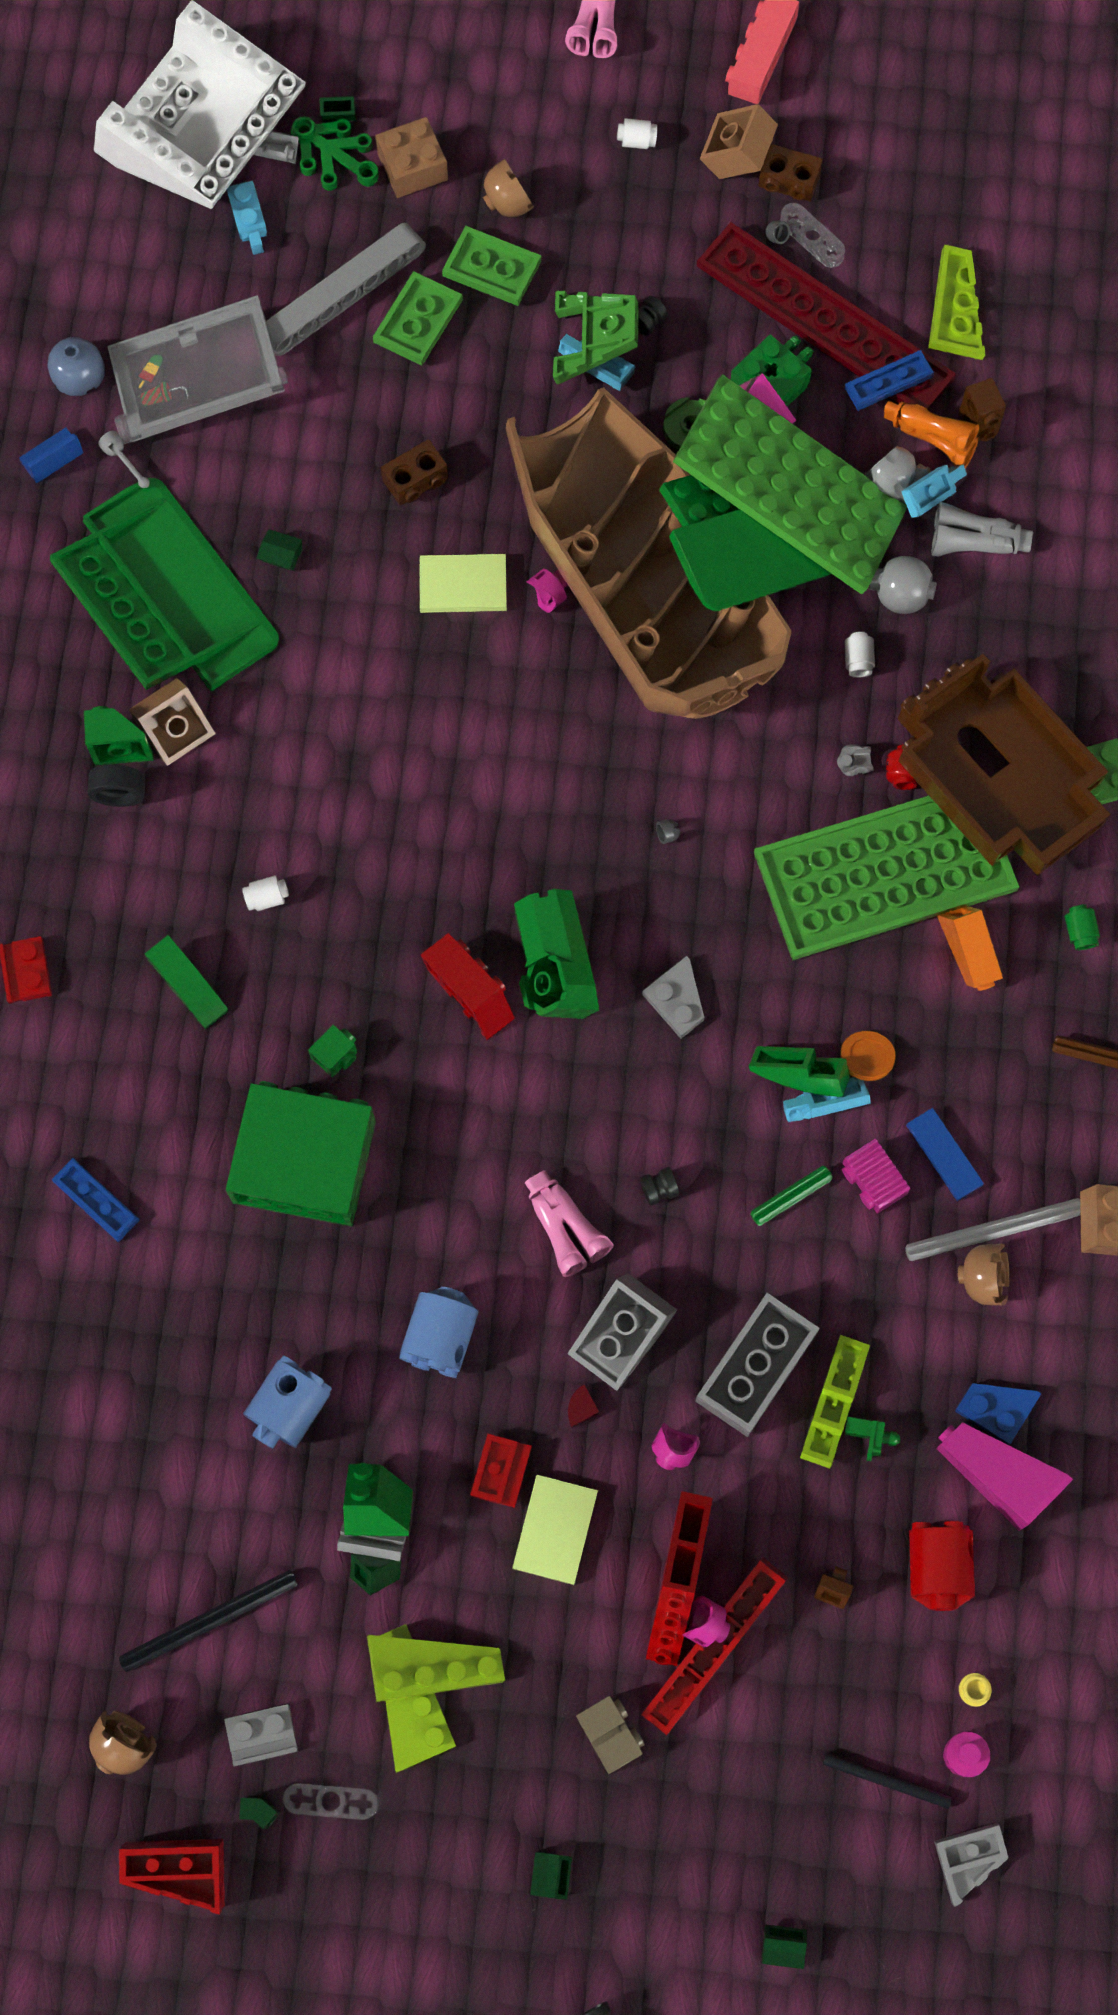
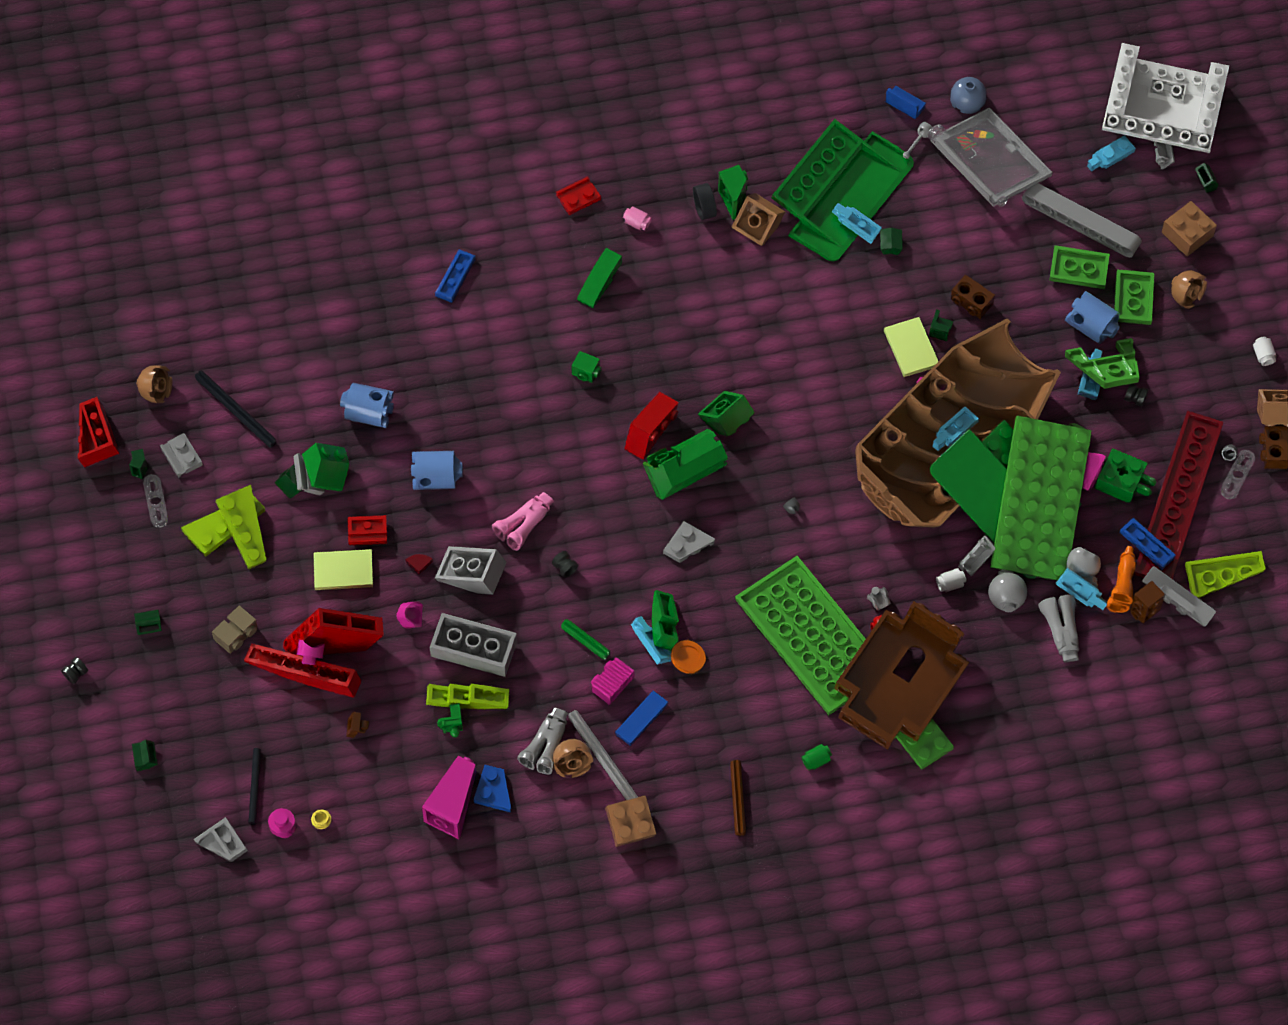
camera: 70 degrees right, 10 degrees down
green brick [225,1081,376,1227] -> none
white brick [243,875,289,911] -> none
green plant [291,116,379,191] -> none
red cylinder [909,1521,975,1611] -> none
orange slope [937,906,1003,991] -> none
none -> light grey piece [517,708,568,775]
none -> bright pink brick [623,206,652,231]
none -> green slope [698,391,755,436]
none -> medium azure hinge [832,203,882,244]
none -> dark green panel [929,309,953,342]
none -> medium azure hinge [932,406,979,451]
none -> light grey hinge [958,535,995,576]
none -> medium blue cylinder [1065,291,1120,344]
none -> light grey bracket [1142,566,1216,627]

